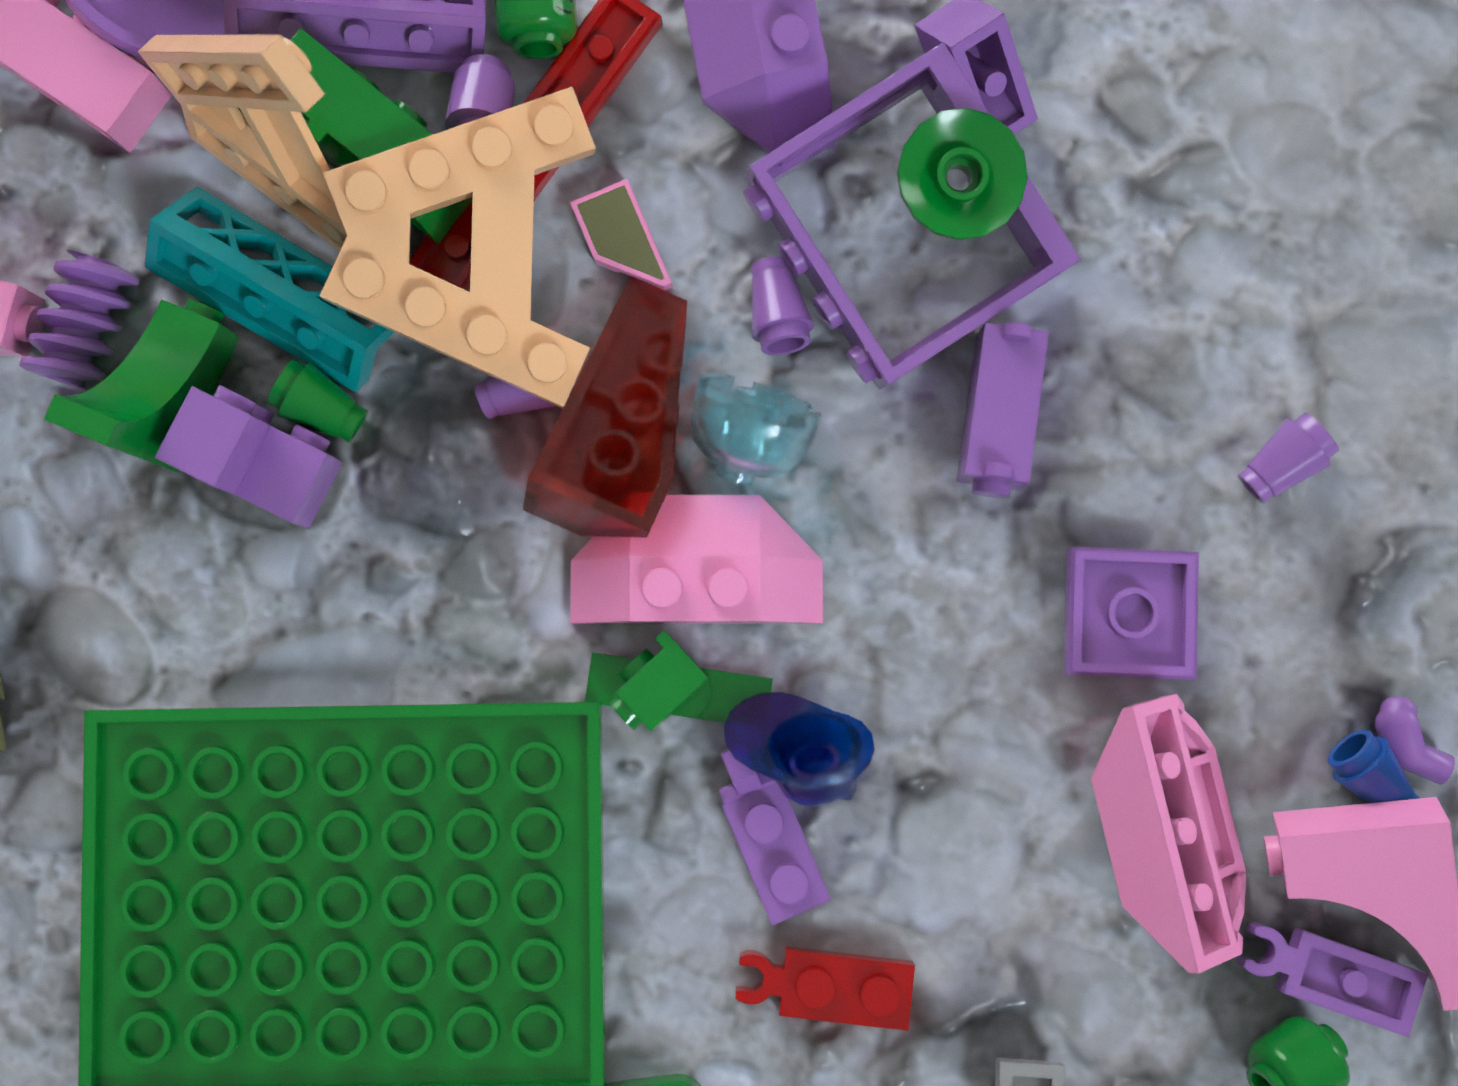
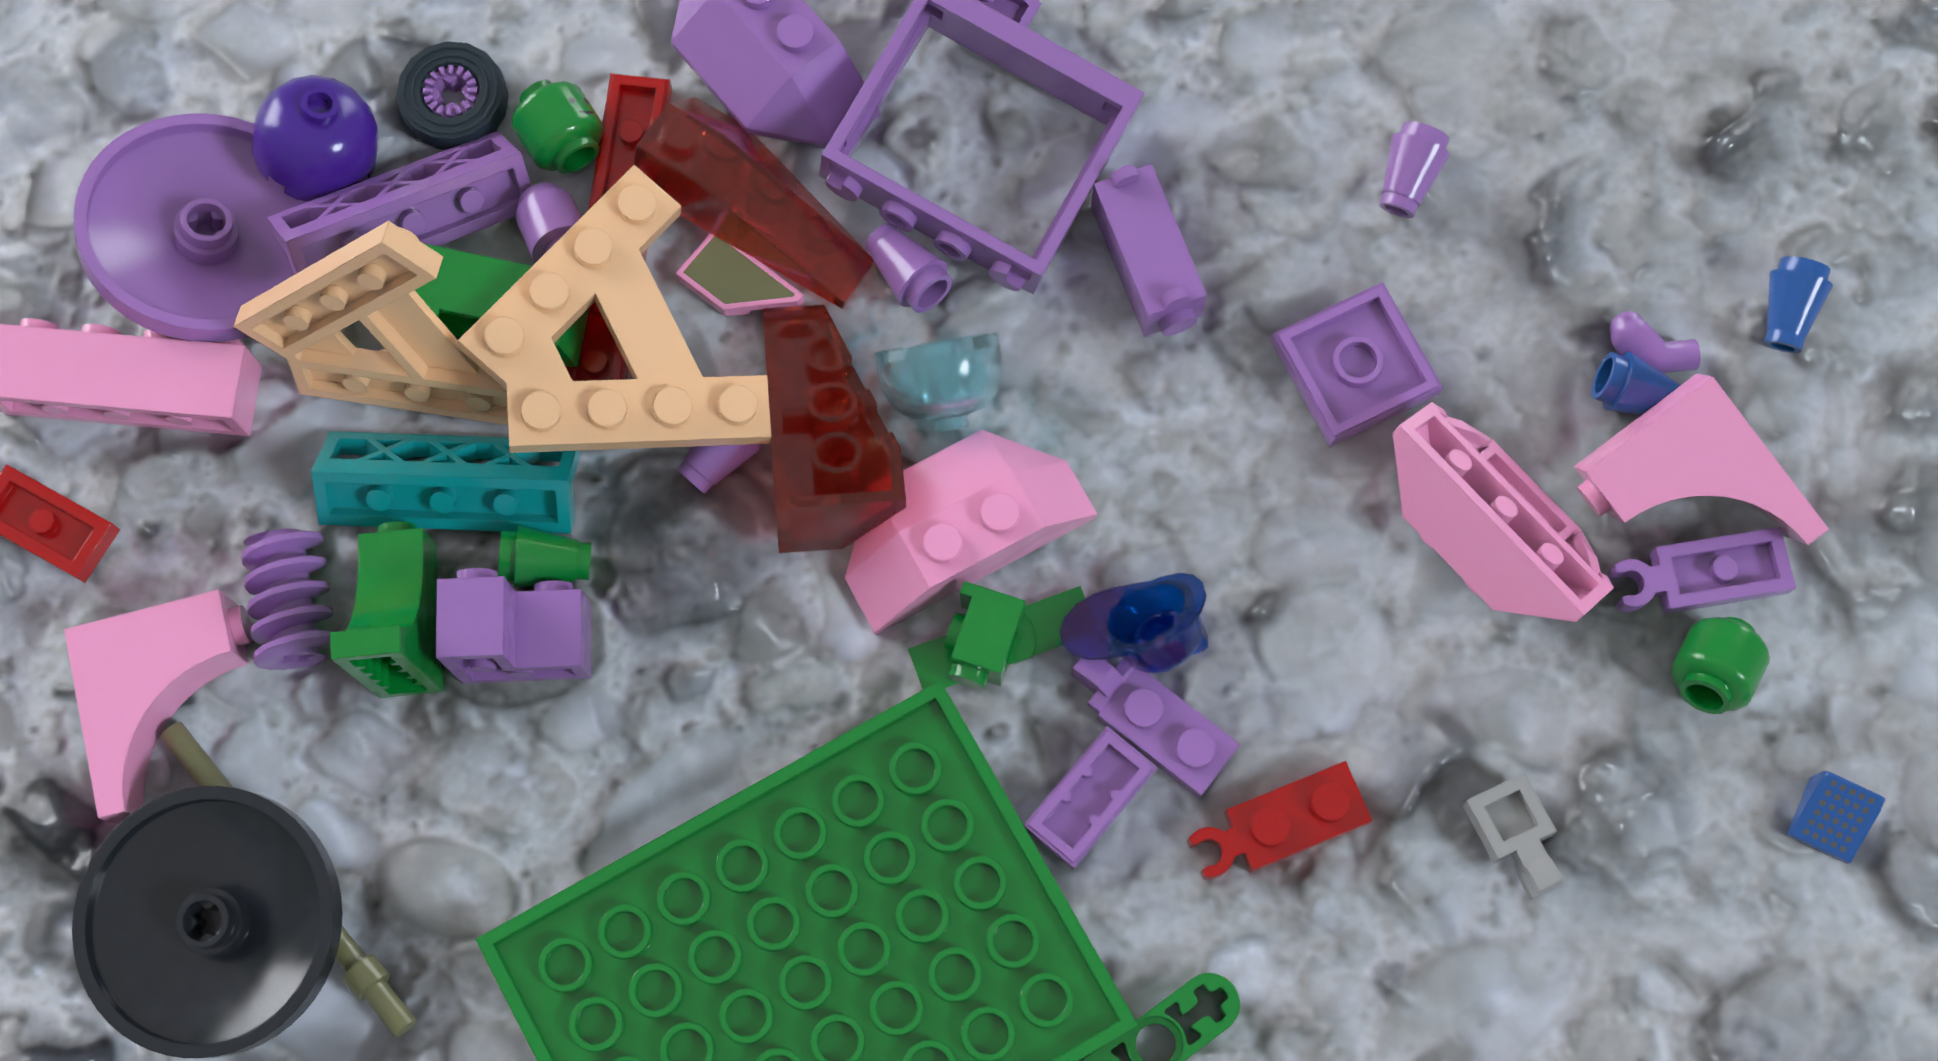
camera: 30 degrees left, 10 degrees down
green dish [897,108,1028,240] -> none
none -> clear red wedge [634,97,874,309]
none -> medium lavender plate [1024,726,1158,870]

